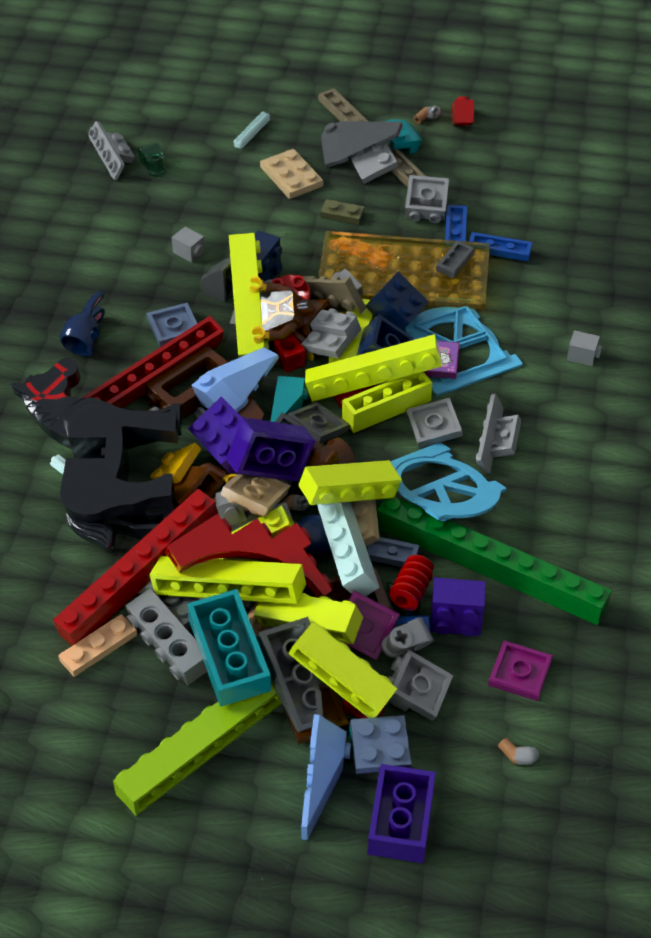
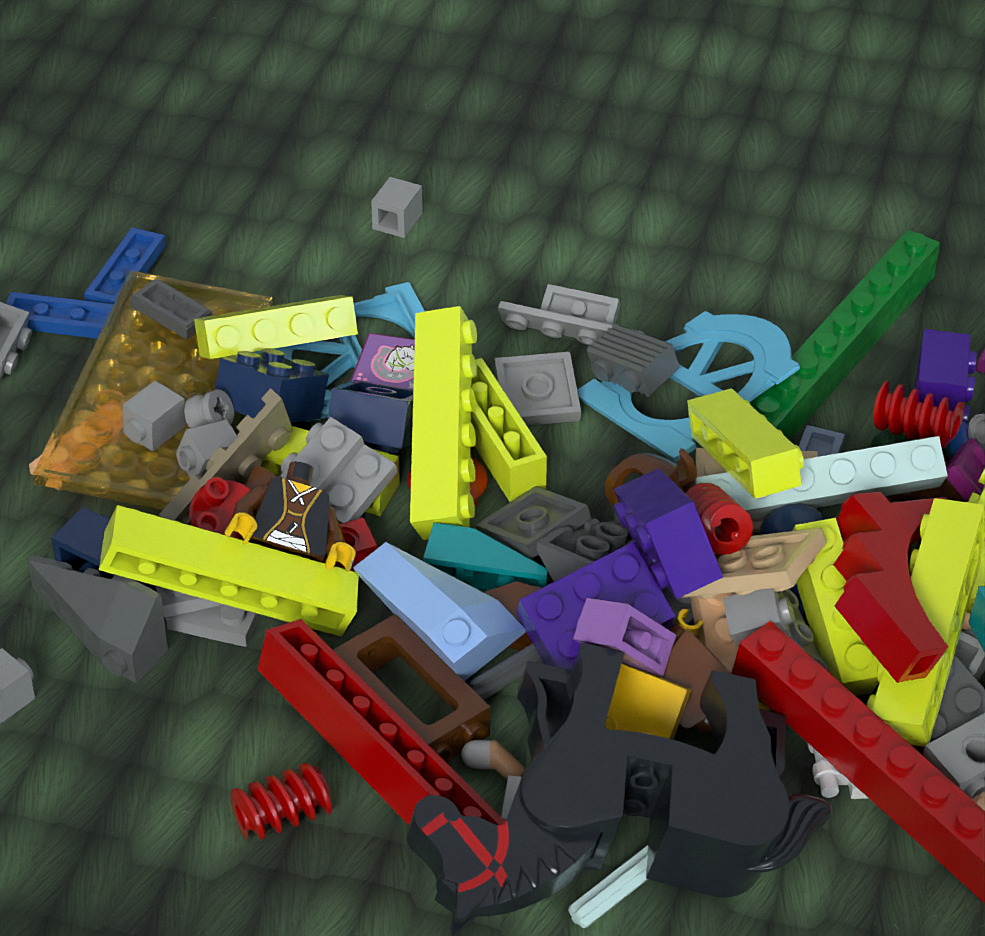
camera: 85 degrees left, 5 degrees down
dark blue piece [60,290,105,357] -> none
sand blue plate [147,303,197,347] -> none
none -> light grey brick [122,381,185,451]
none -> light grey wheel [184,389,234,428]
none -> neon yellow brick [194,295,358,359]
none -> red piece [230,763,332,840]
none -> medium lavender slope [573,598,676,676]
none -> dark grey brick [587,323,680,397]
none -> red piece [685,483,753,555]

